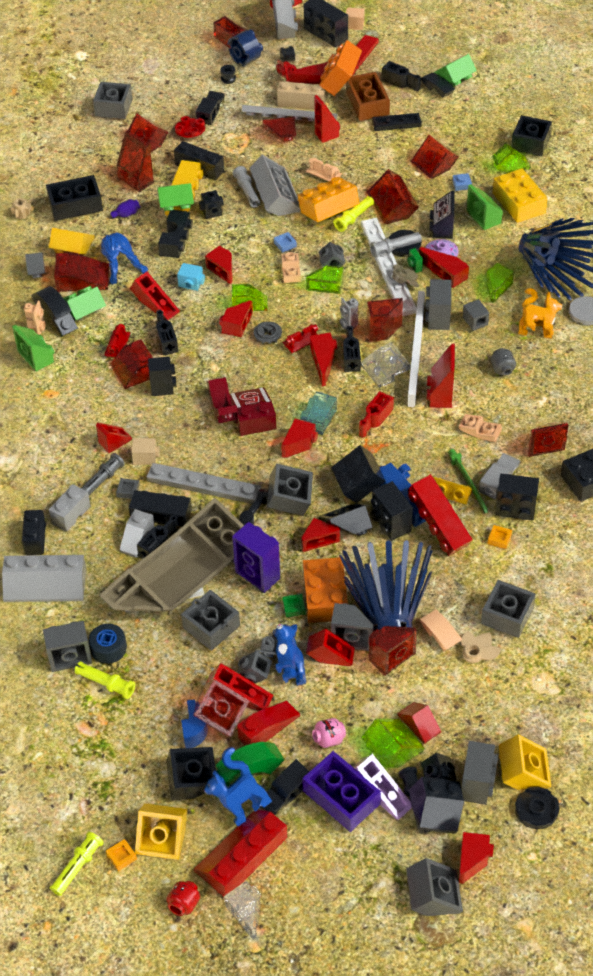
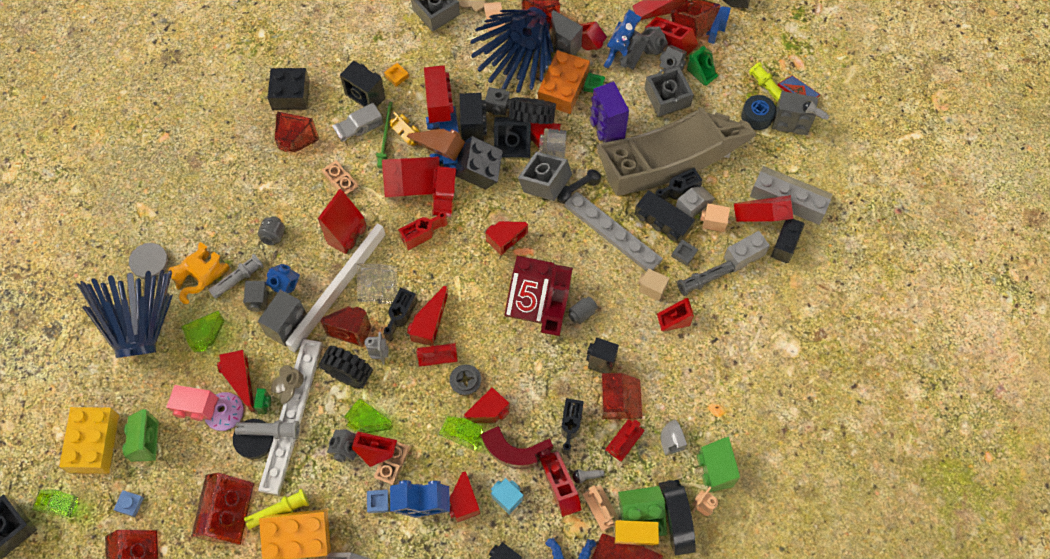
camera: 155 degrees left, 15 degrees up
clear light blue brick [300,391,337,435] -> none
black slope [429,191,455,239] -> none
none -> coral brick [166,385,219,421]
none -> light grey pin [208,254,264,299]
none -> blue brick [266,264,300,293]
none -> black tyre [319,346,373,389]
none -> red slope [352,431,397,467]
none -> red slope [382,157,440,197]
none -> blue brick [390,480,450,518]
none -> dark orange slope [407,129,465,161]
none -> red piece [432,166,456,217]
none -> dark red arch [480,426,554,469]
none -> dark grey brick [485,87,511,116]
none -> black tyre [509,97,556,124]
none -> clear brick [539,128,567,159]
none -> dark grey brick [568,297,598,324]
none -> light grey piece [572,469,604,484]
none -> light nougat hinge [582,485,620,531]
none -> yellow tile [615,520,659,545]
none -> dark grey brick [659,45,687,71]
none -> light grey brick [660,419,687,456]
none -> green slope [687,46,718,86]
none -> light nougat brick [700,203,730,232]
none -> red slope [734,195,794,222]
none -> piece [777,75,821,97]
none -> light grey piece [802,101,830,120]

